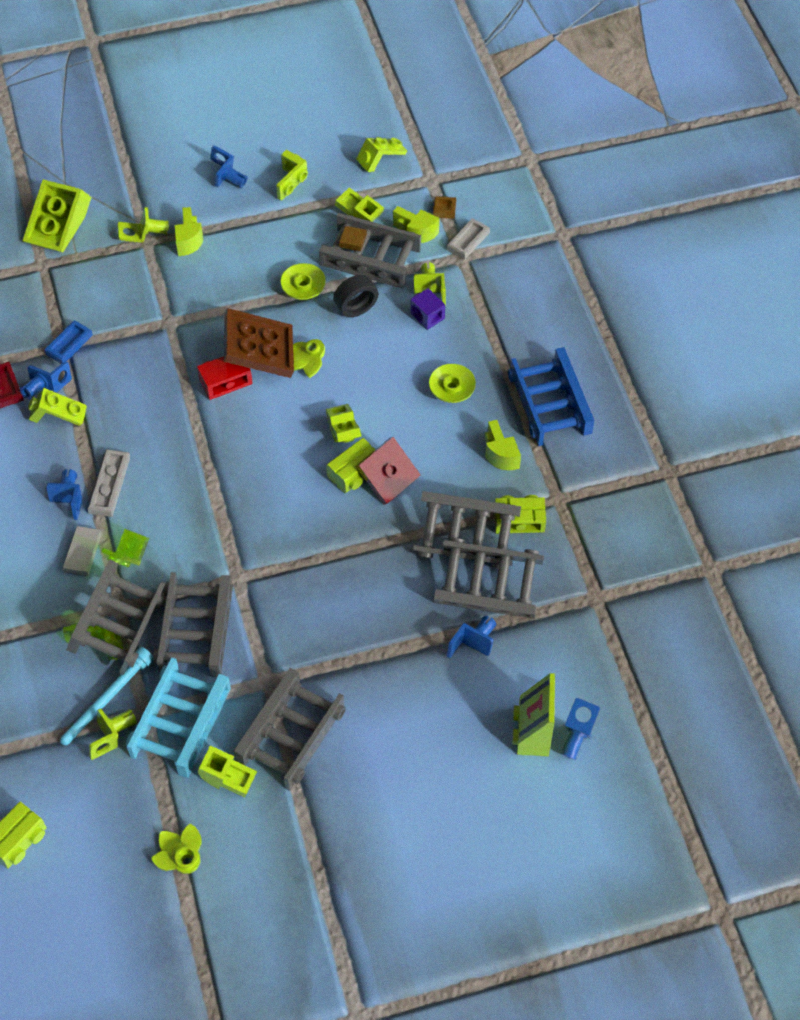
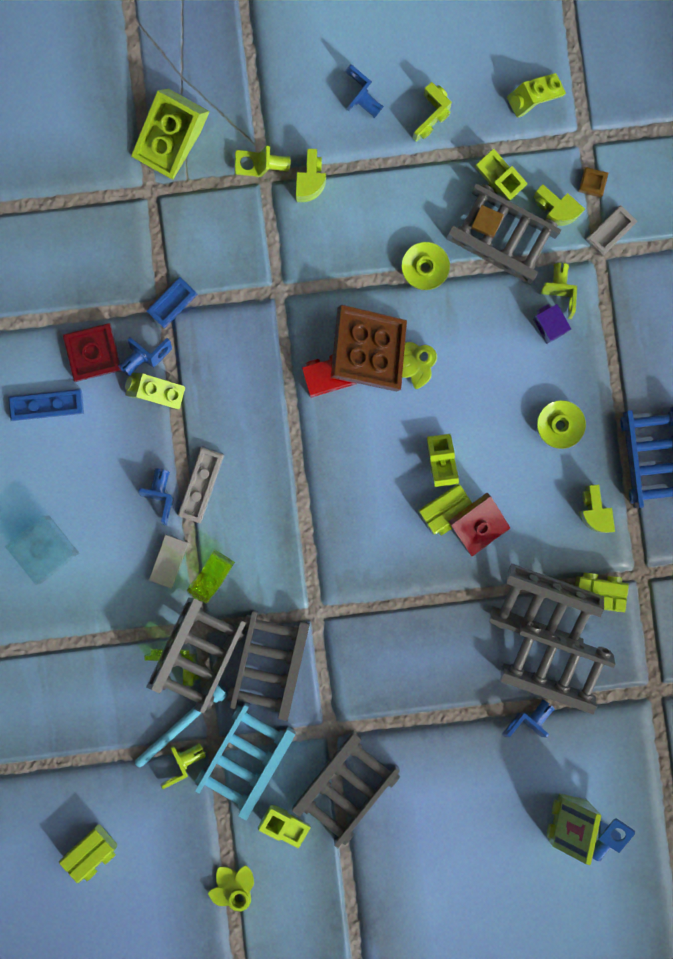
camera: 10 degrees right, 30 degrees up
black tyre [333,275,379,317] -> none

